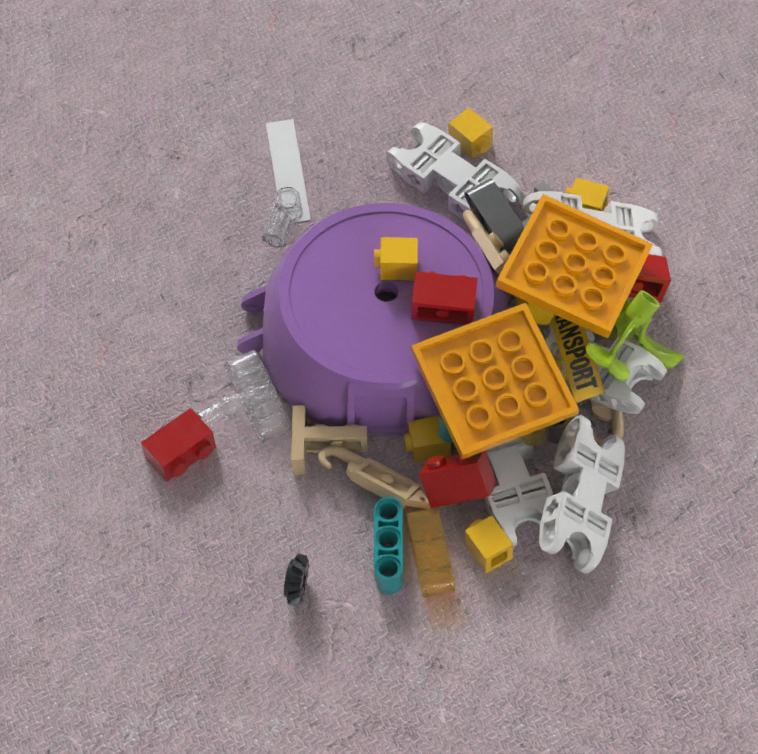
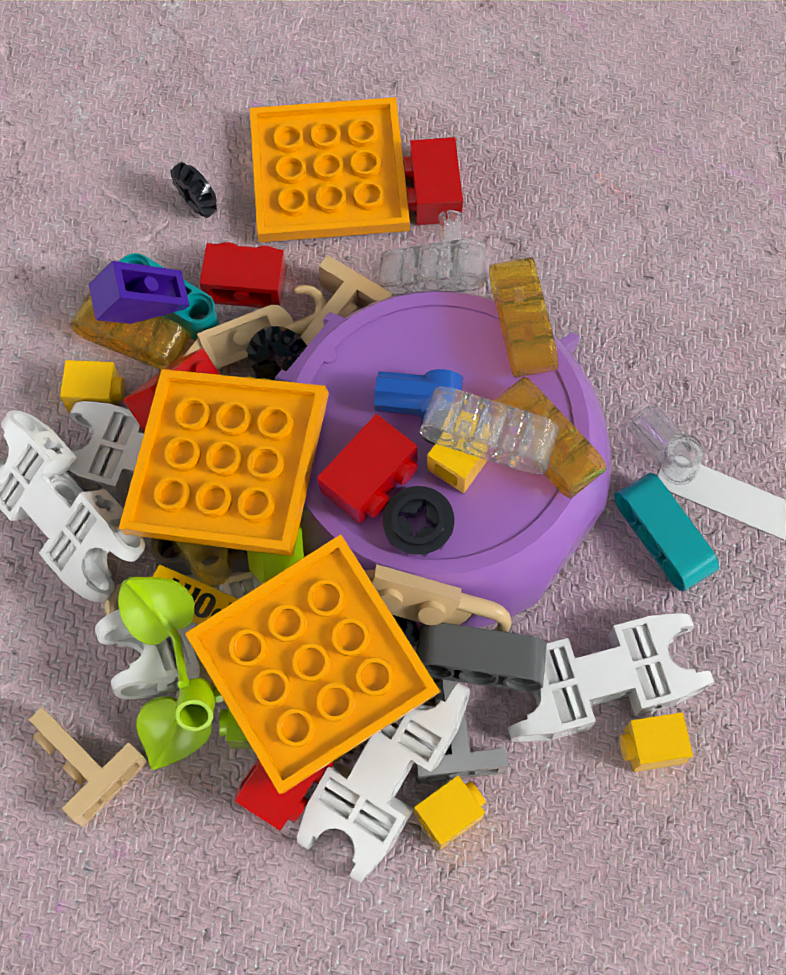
camera: 120 degrees right, 10 degrees up
none -> tan bracket [28,707,148,827]
none -> dark purple slope [88,261,190,324]
none -> red brick [199,242,286,308]
none -> black gear [246,326,307,381]
none -> light orange plate [250,97,410,242]
none -> blue piece [374,369,463,425]
none -> black gear [383,486,455,557]
none -> clear beam [419,387,560,474]
none -> clear yellow beam [488,377,607,499]
none -> clear yellow beam [489,257,558,378]
none -> teal beam [614,472,720,592]

